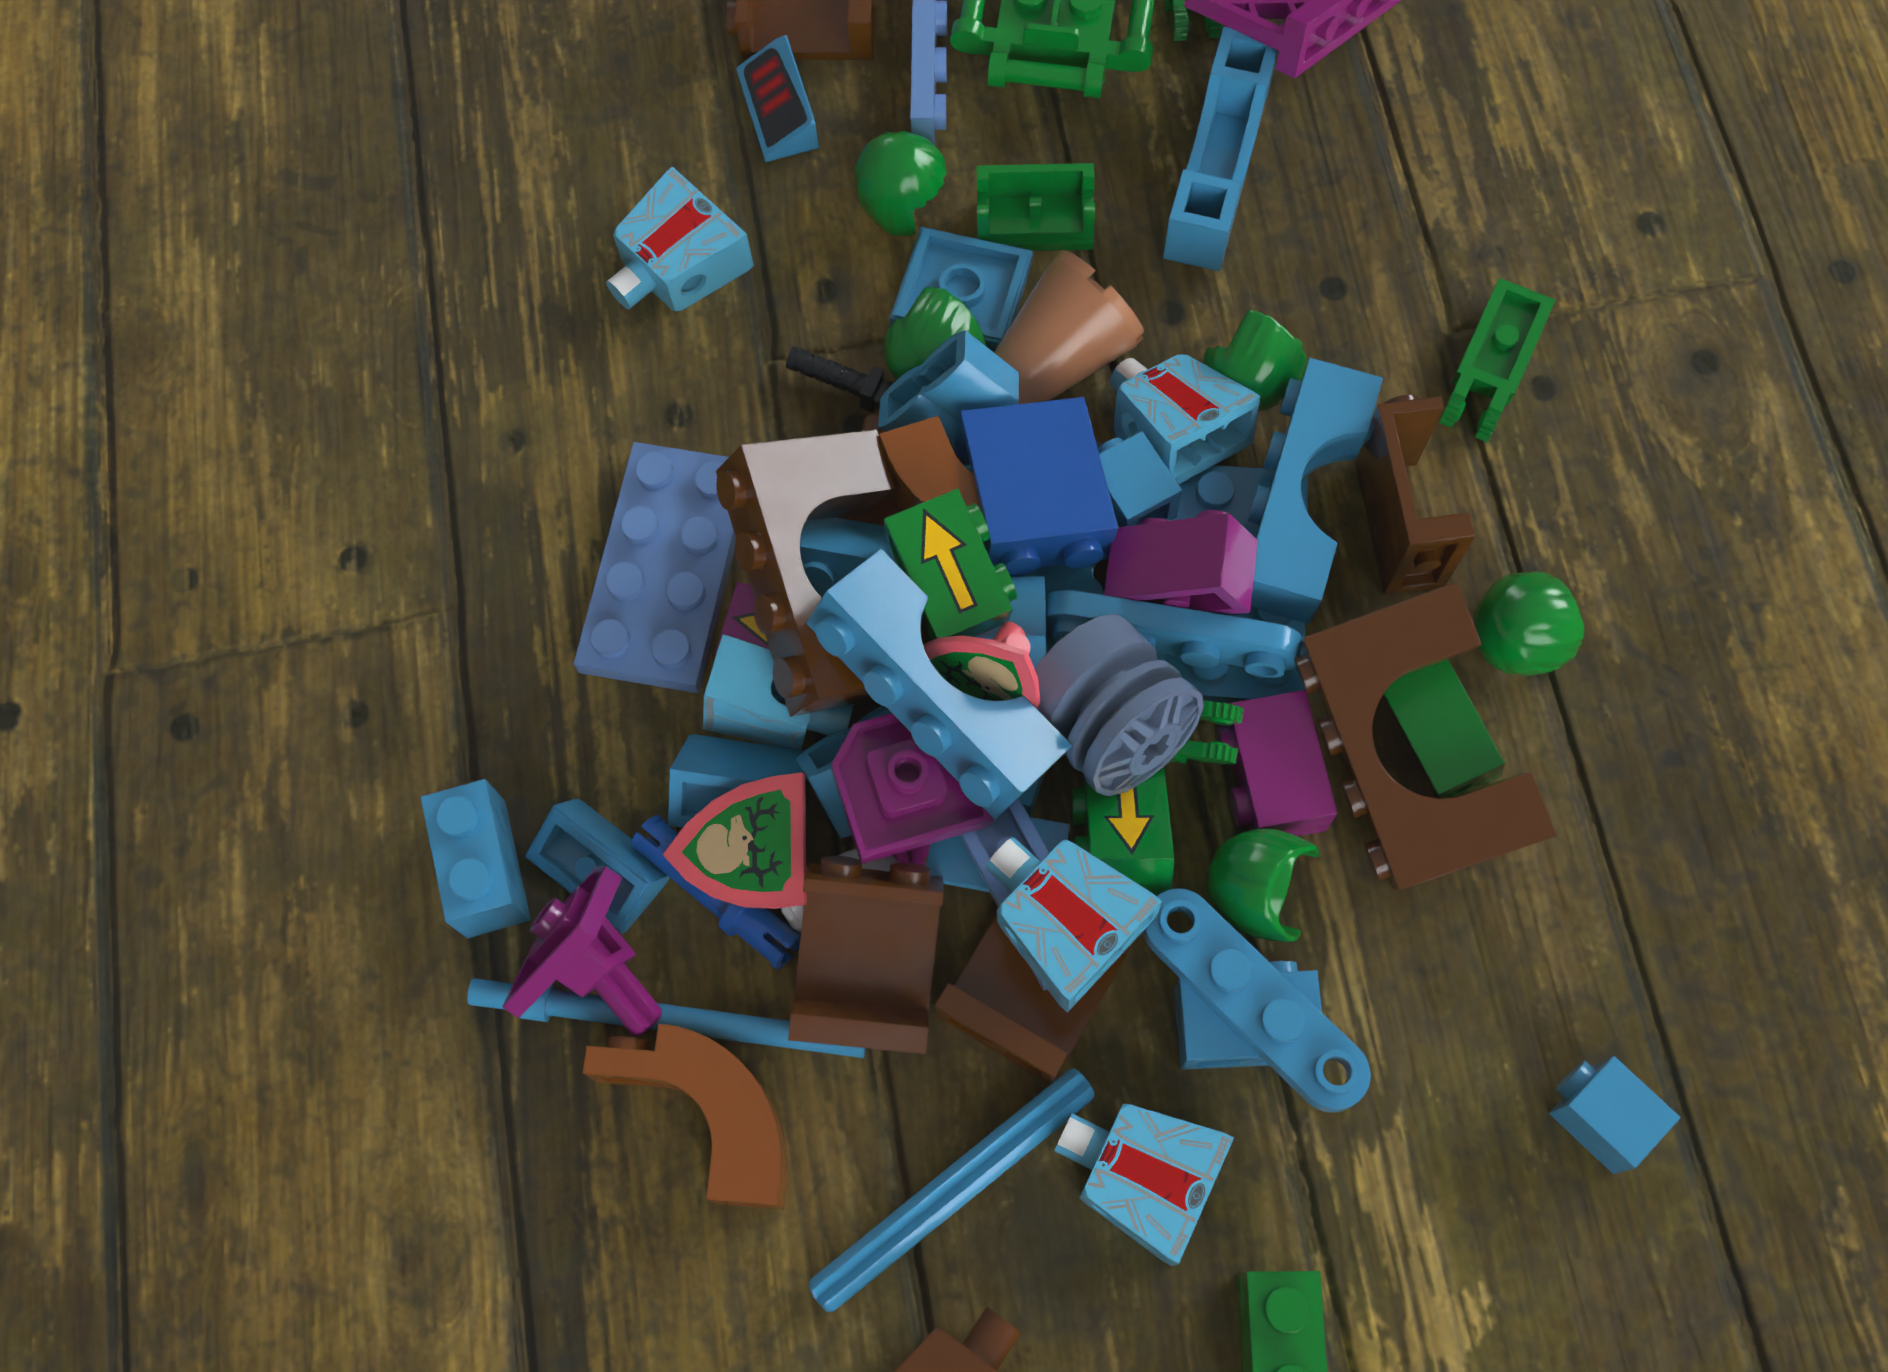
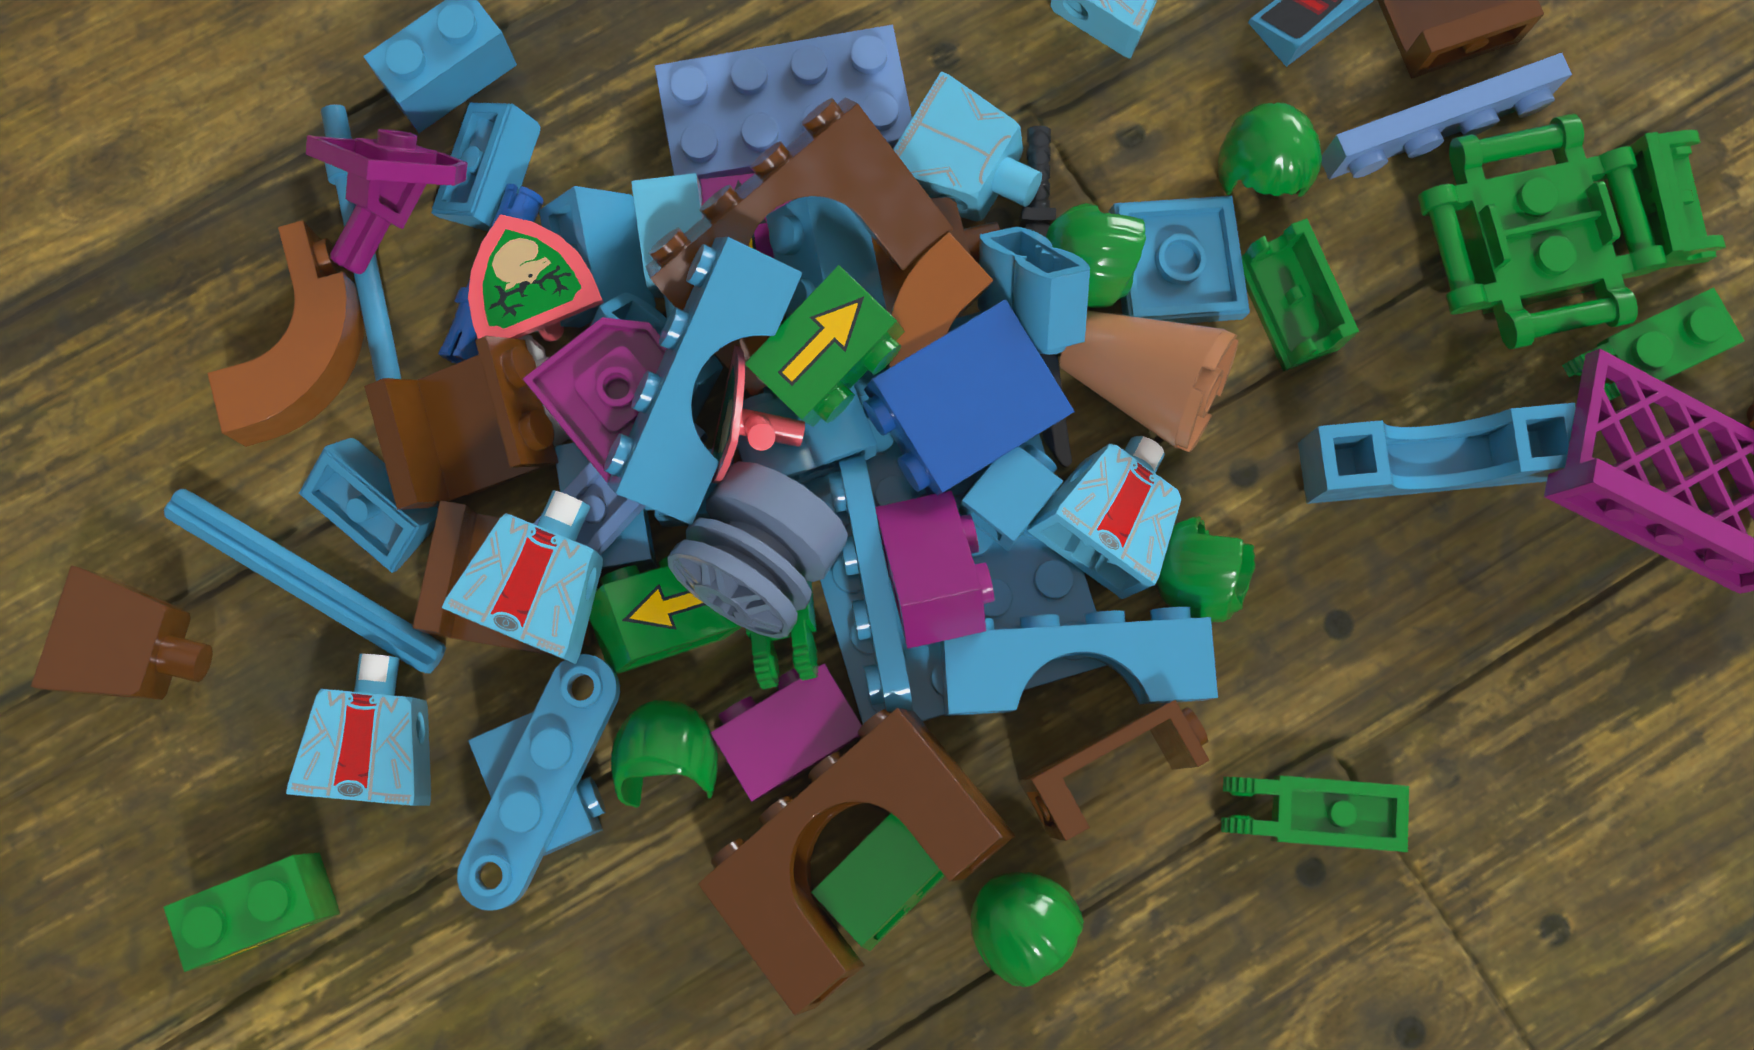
camera: 60 degrees right, 10 degrees up
none -> dark azure slope [299,438,438,573]
none -> medium azure torso [893,71,1042,221]

